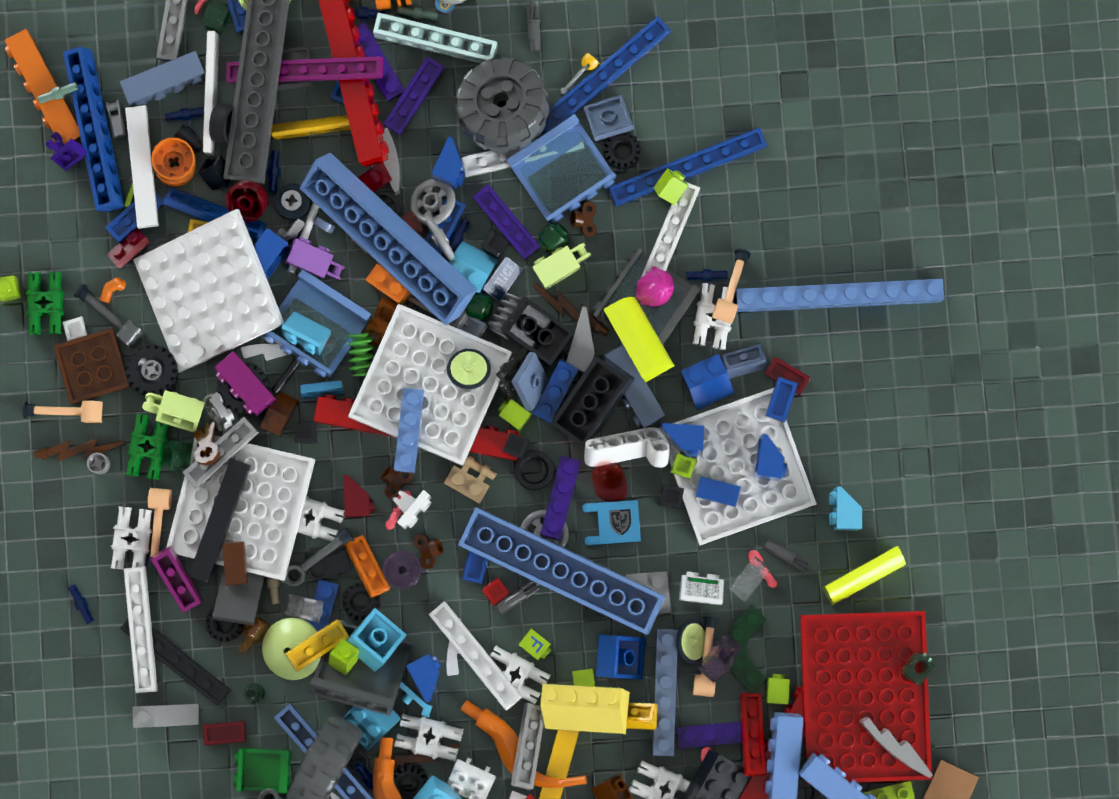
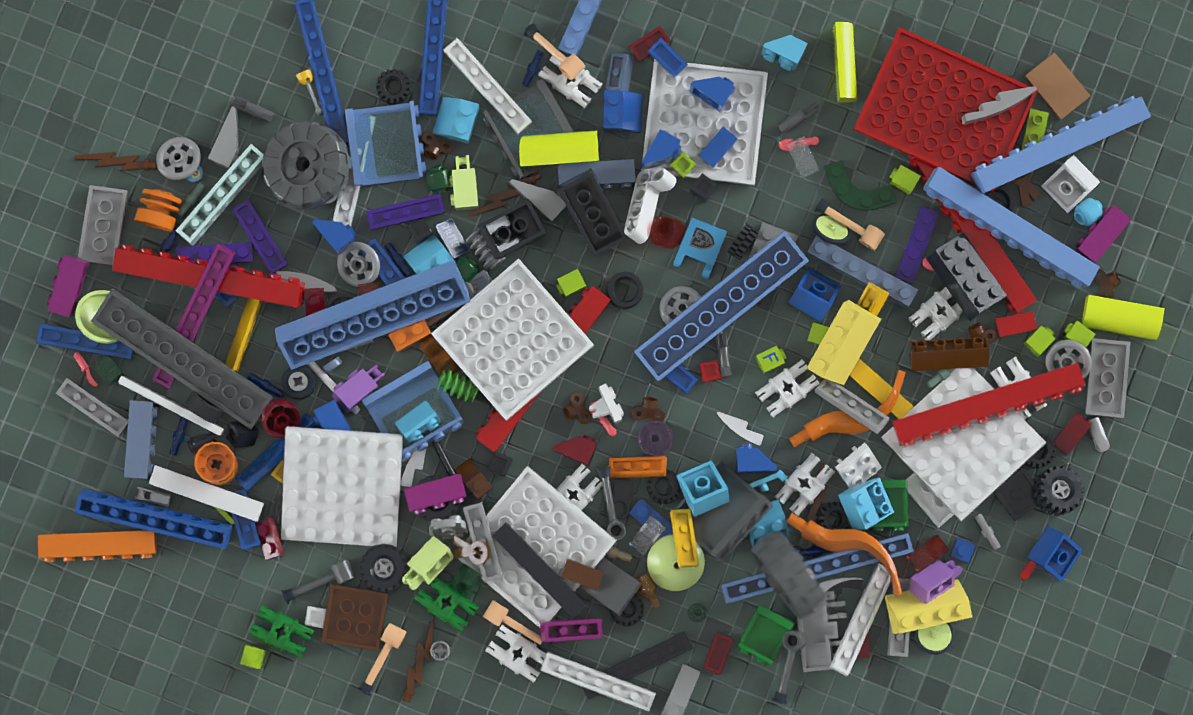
camera: 65 degrees left, 0 degrees up
sand green bar [37,82,78,104] -> none
dark purple plate [45,132,87,171] -> none
orange arm [99,277,126,303] -> none
light grey arm [276,218,305,241] -> none
dark azure tile [300,380,344,399] -> none
lime brick [328,639,359,676] -> none
medium blue plate [394,388,424,473] -> none
light grey plate [425,217,455,260] -> none
white tile [429,601,522,710] -> none
tan plate [444,455,497,504] -> none
yellowish green wheel [447,349,491,389] -> none
clear smoke plate [496,348,528,400] -> none
black panel [502,433,530,461] -> none
sand blue plate [512,352,549,411] -> none
blue plate [533,359,579,423] -> none
dark purple plate [540,456,581,541] -> none
sand blue plate [583,95,634,141] -> none
dark pink hair [635,266,675,307] -> none
lime brick [653,168,689,205] -> none
white slope [679,572,724,605] -> none
clear purple slope [699,633,741,683] -> none
red tile [740,693,767,776] -> none
clear green brick [900,652,935,686] -> none
none -> light grey slope [208,107,239,169]
none -> medium azure slope [432,97,480,144]
none -> black tyre [727,223,759,260]

